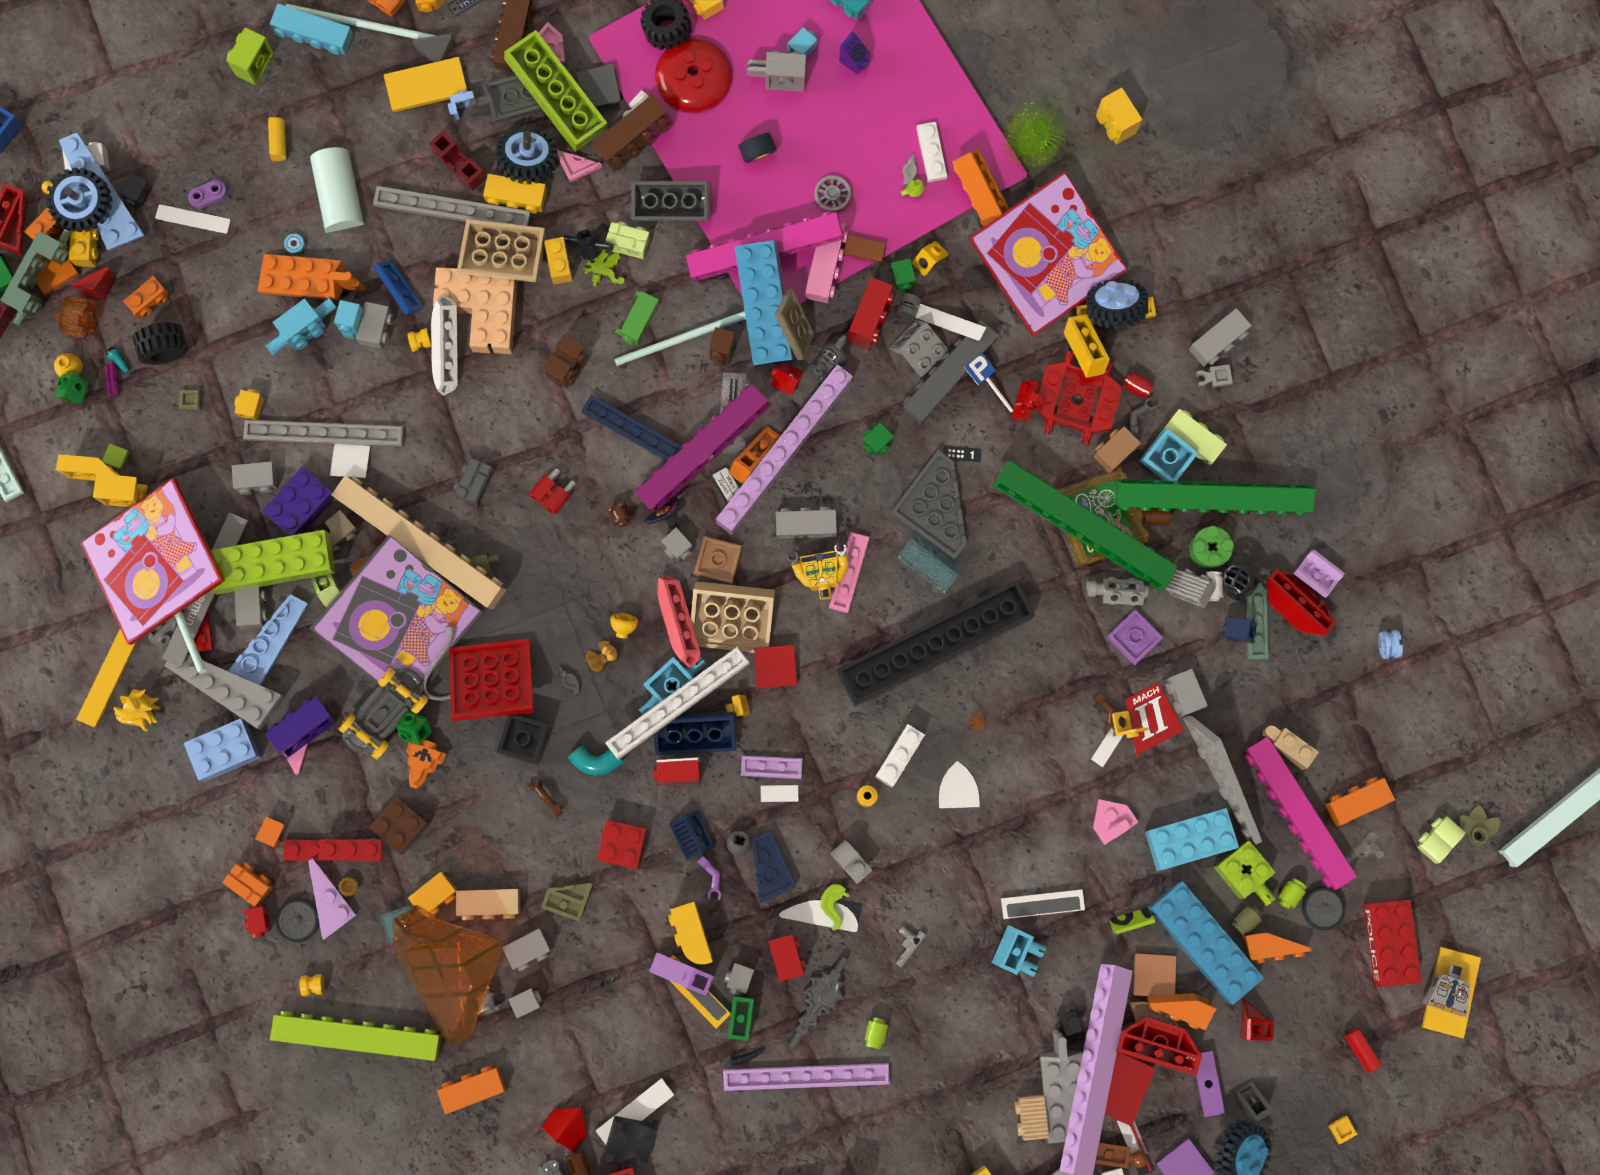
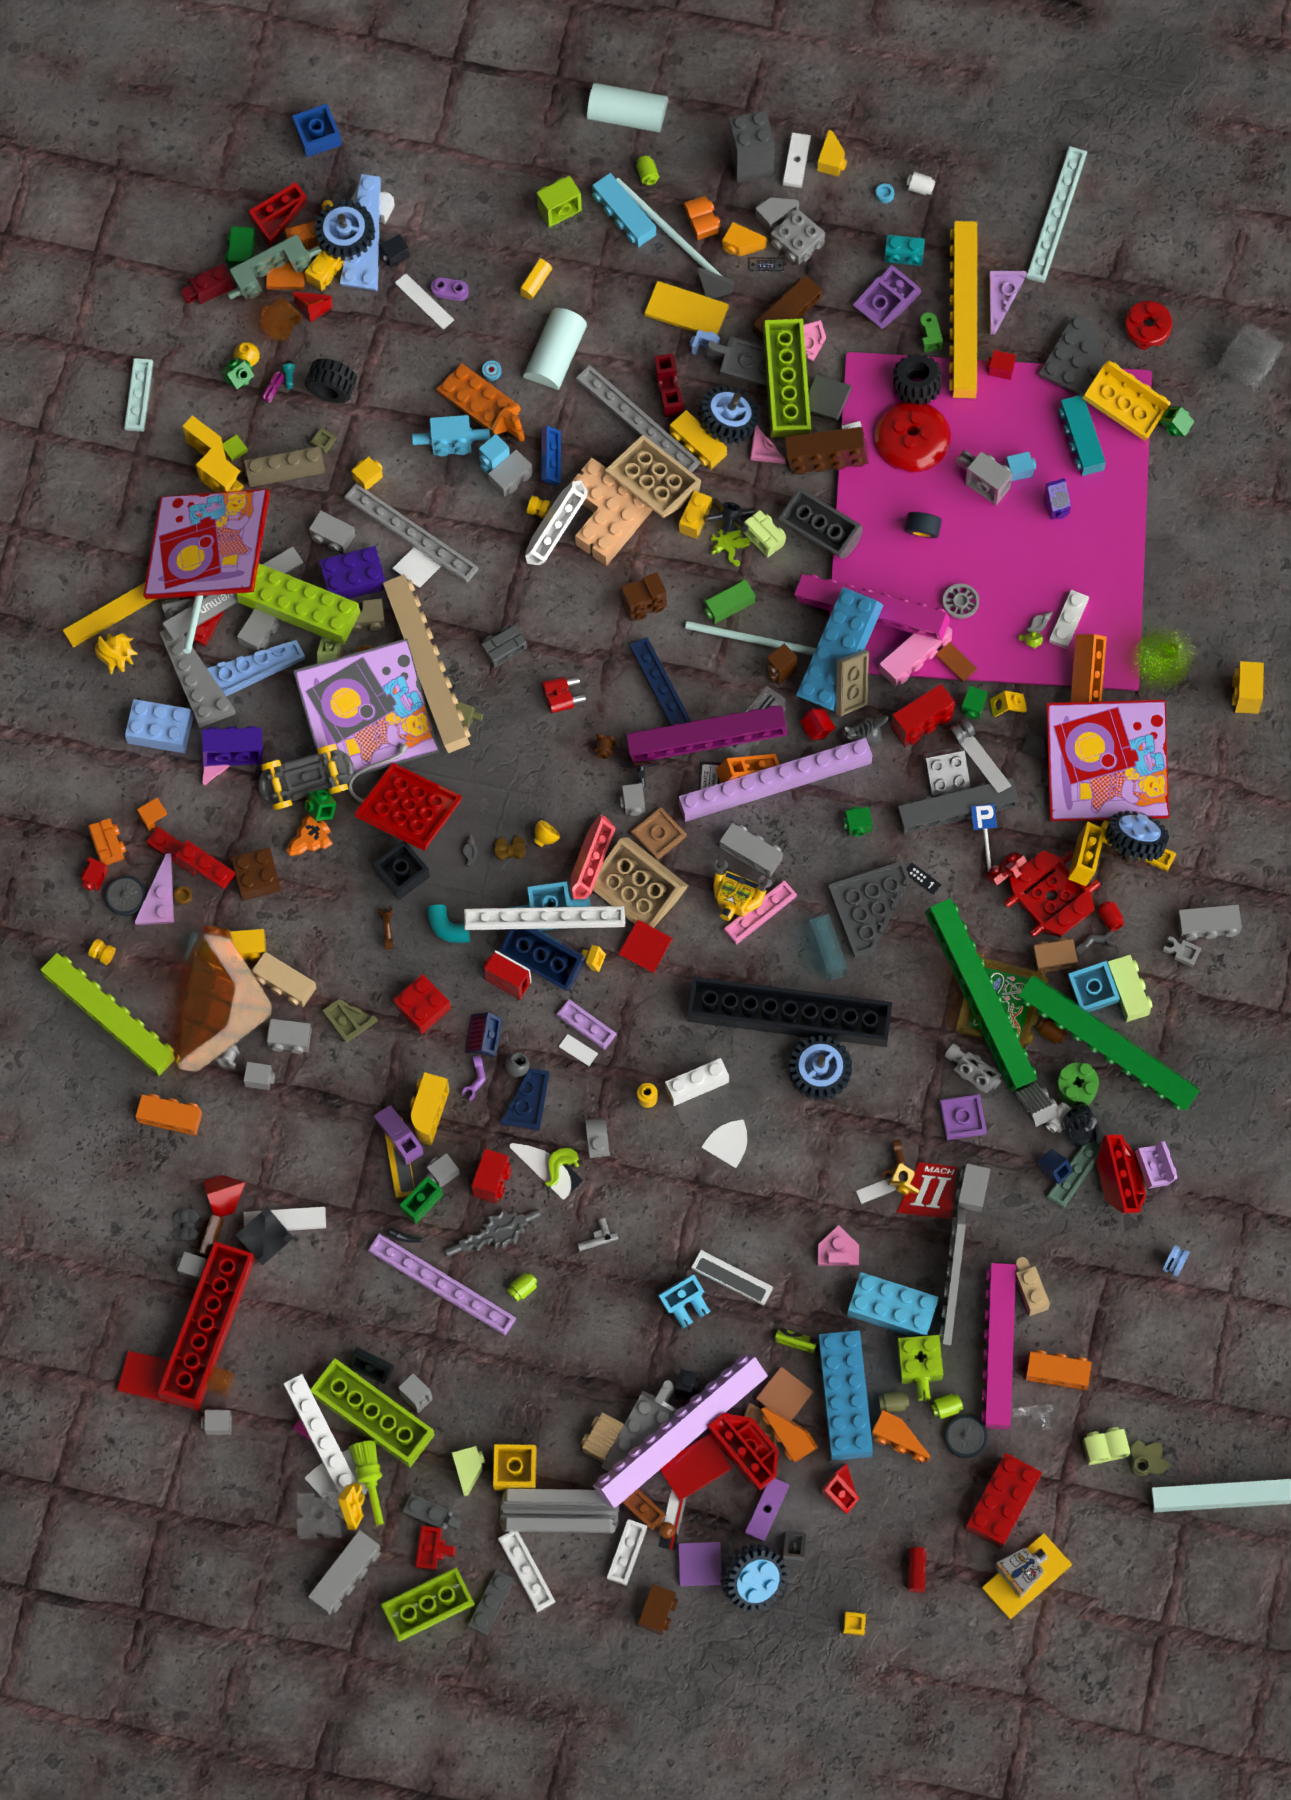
camera: 40 degrees right, 10 degrees down
orange bracket [123,276,170,320] -> none
clear orange plate [968,714,987,732] -> none
none -> dark tan brick [244,446,325,487]
none -> wheel [789,1035,852,1100]

